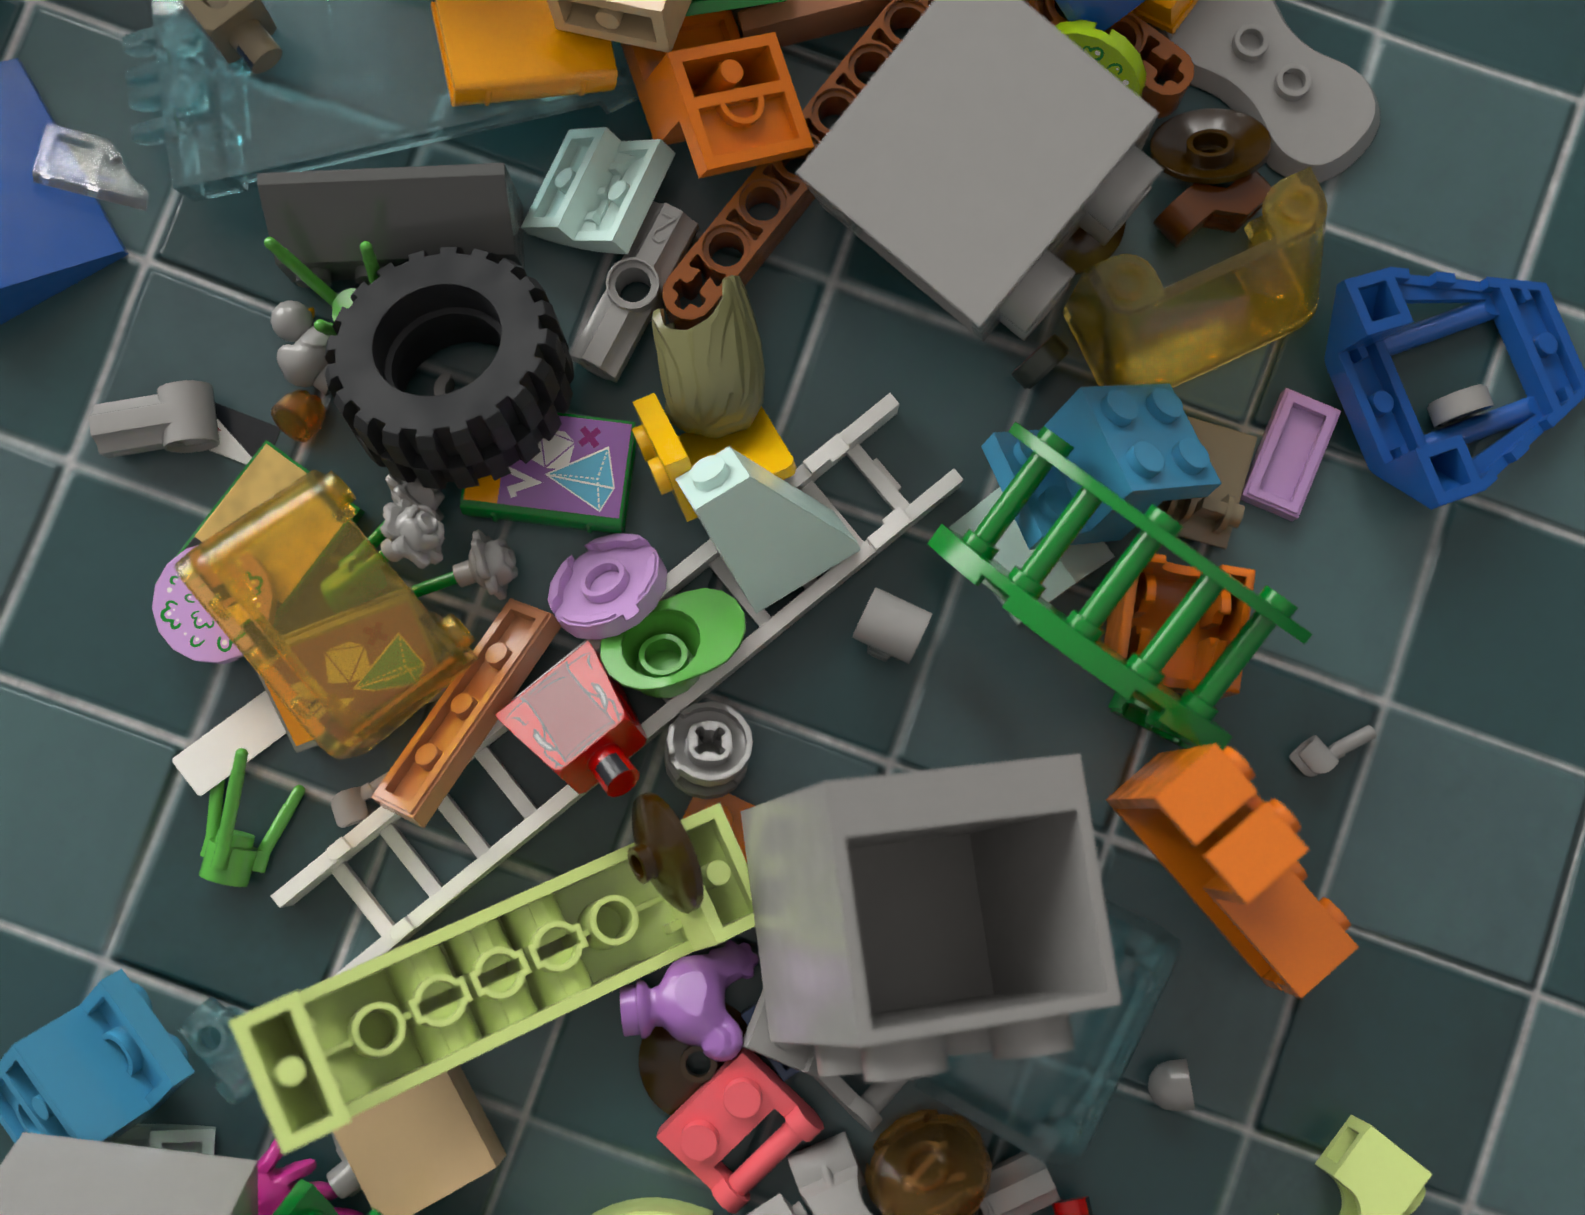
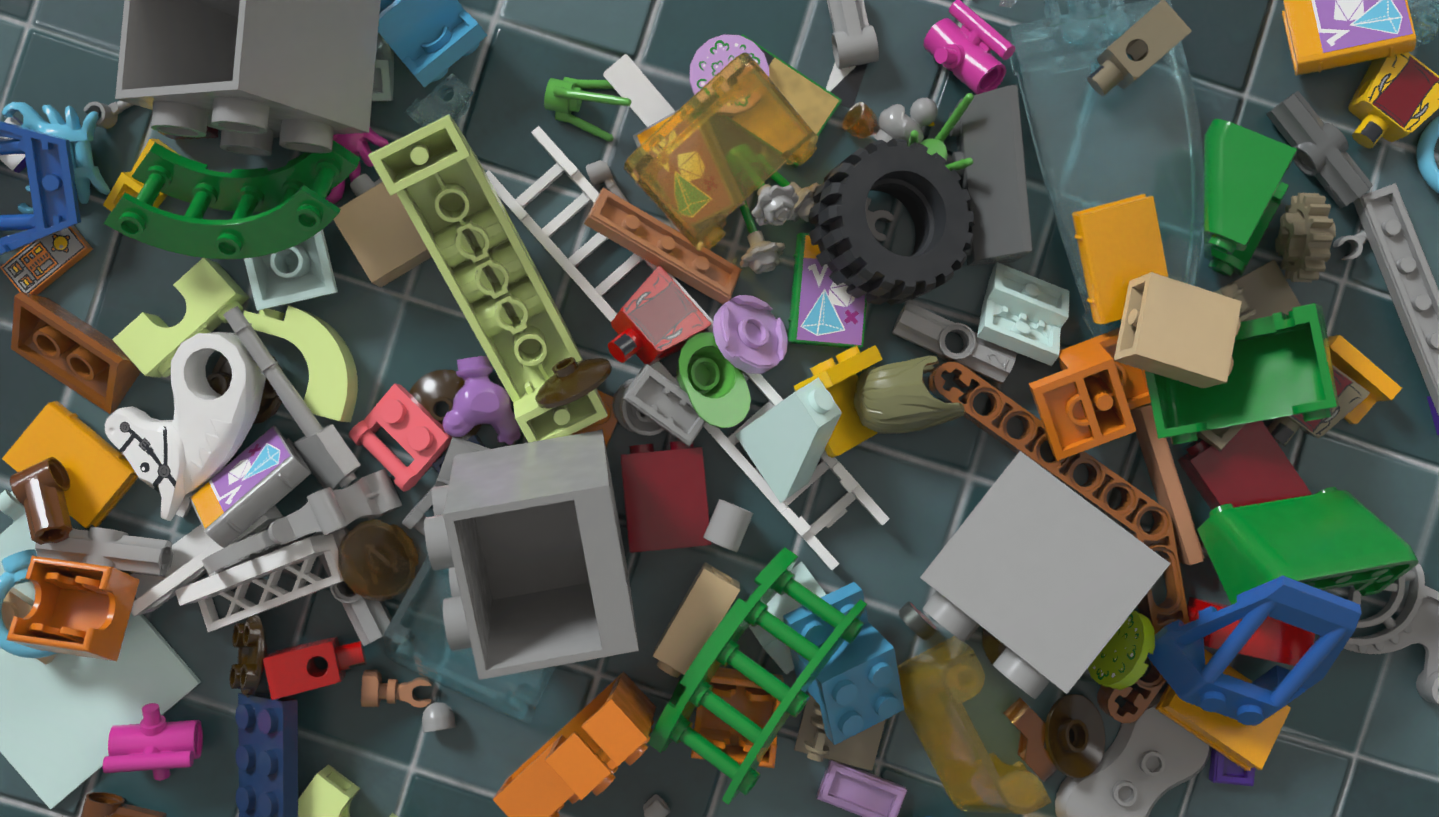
camera: 90 degrees right, 5 degrees up
none -> nougat piece [361,669,433,708]
none -> light grey plate [621,364,706,446]
none -> dark red brick [621,440,712,553]
none -> tan brick [653,562,740,678]
none -> dark pink pin [923,0,1015,95]

